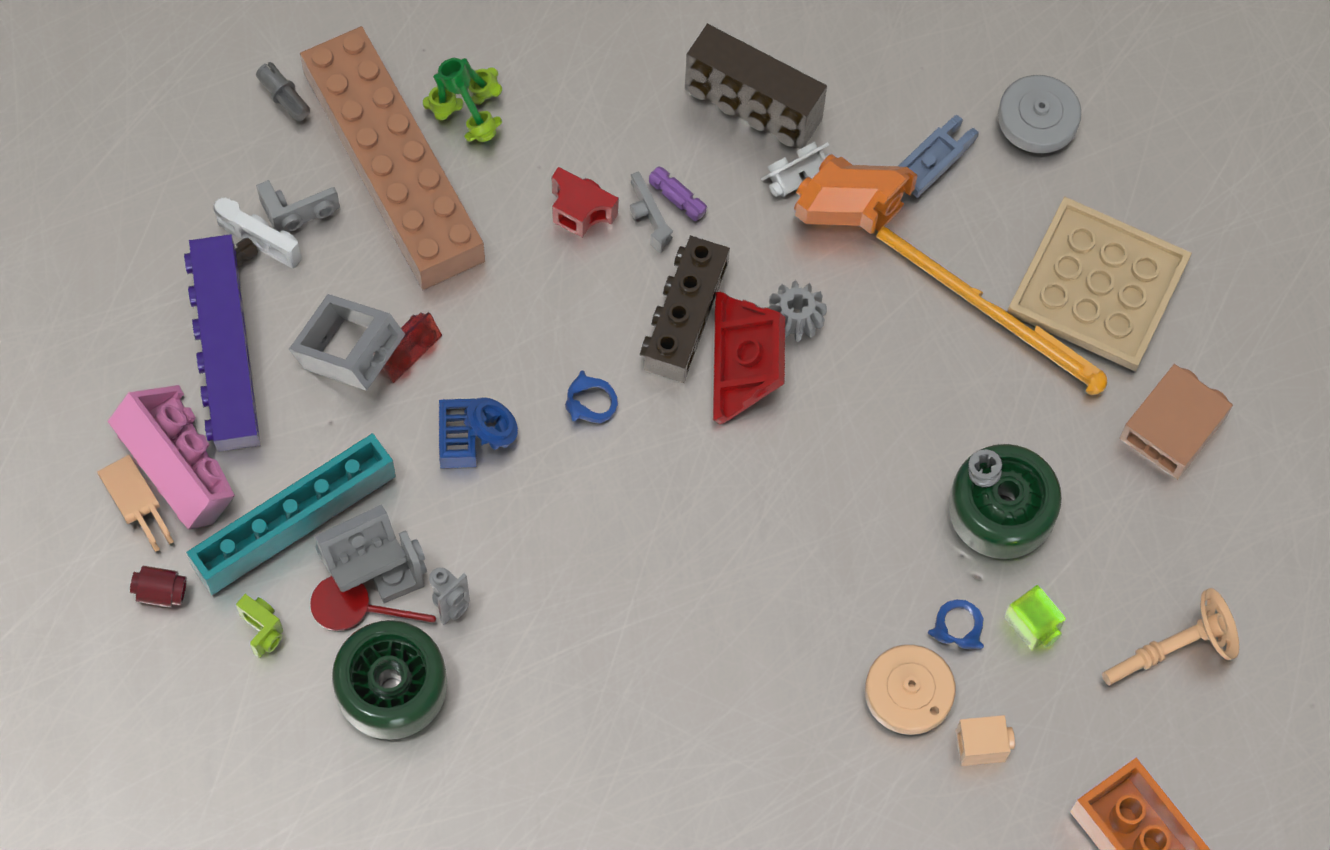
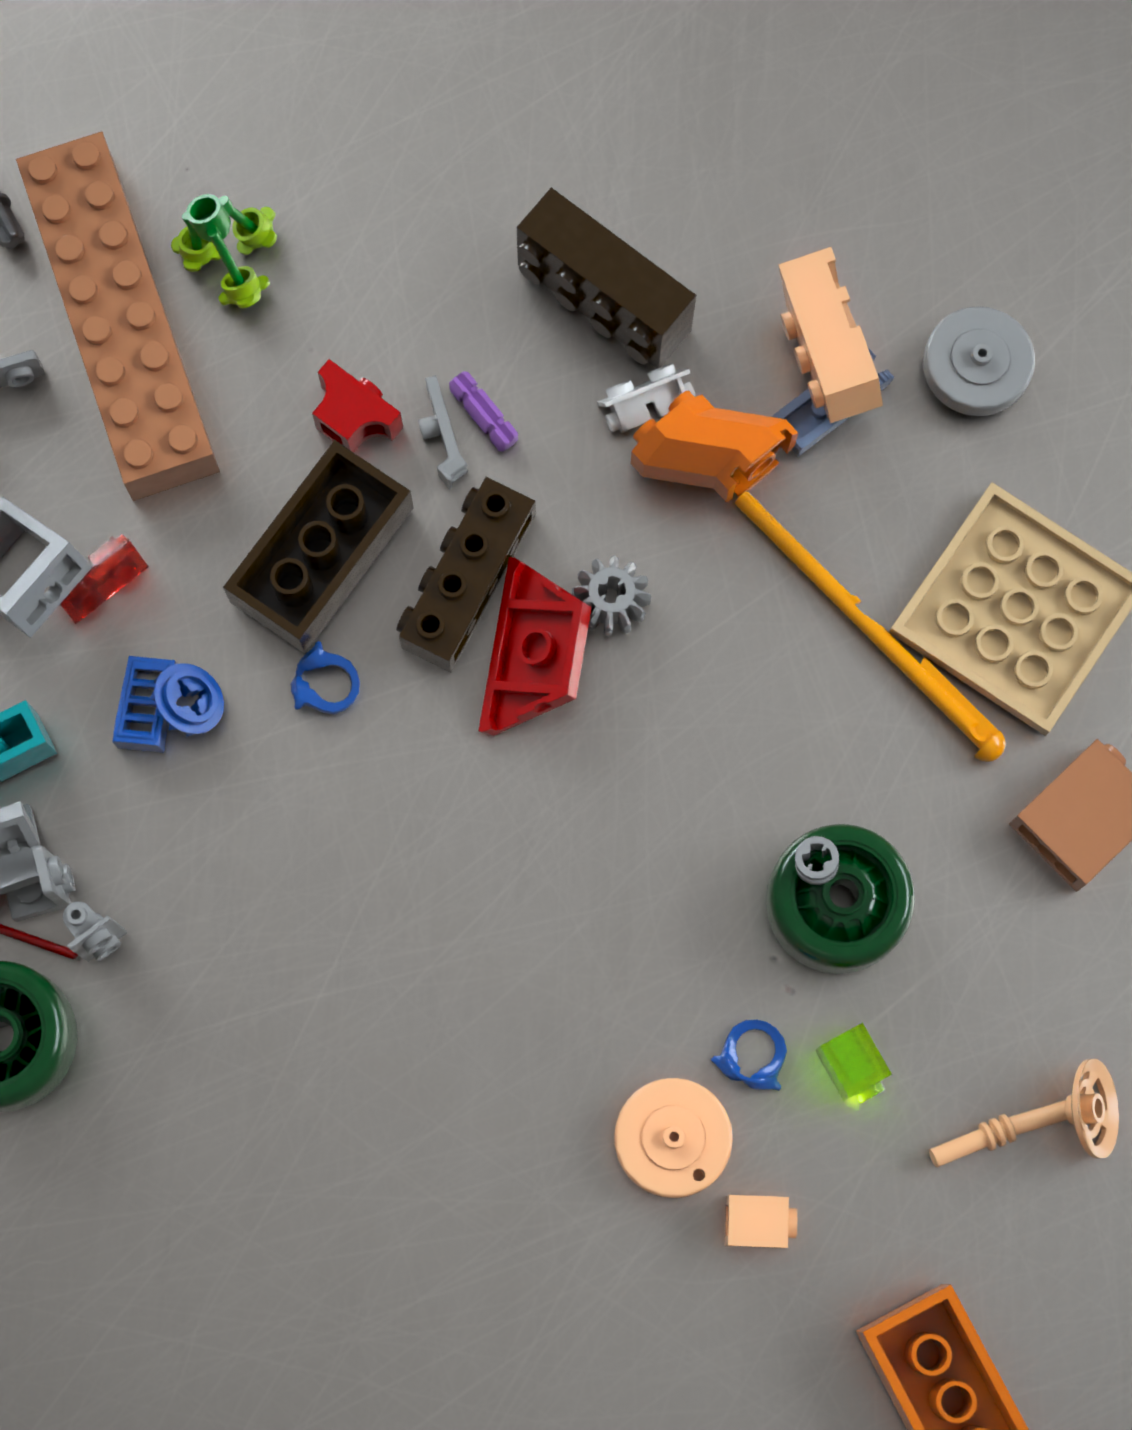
camera: 10 degrees right, 10 degrees up
none -> dark brown brick [223,440,414,654]
none -> light nougat wedge [778,247,883,424]

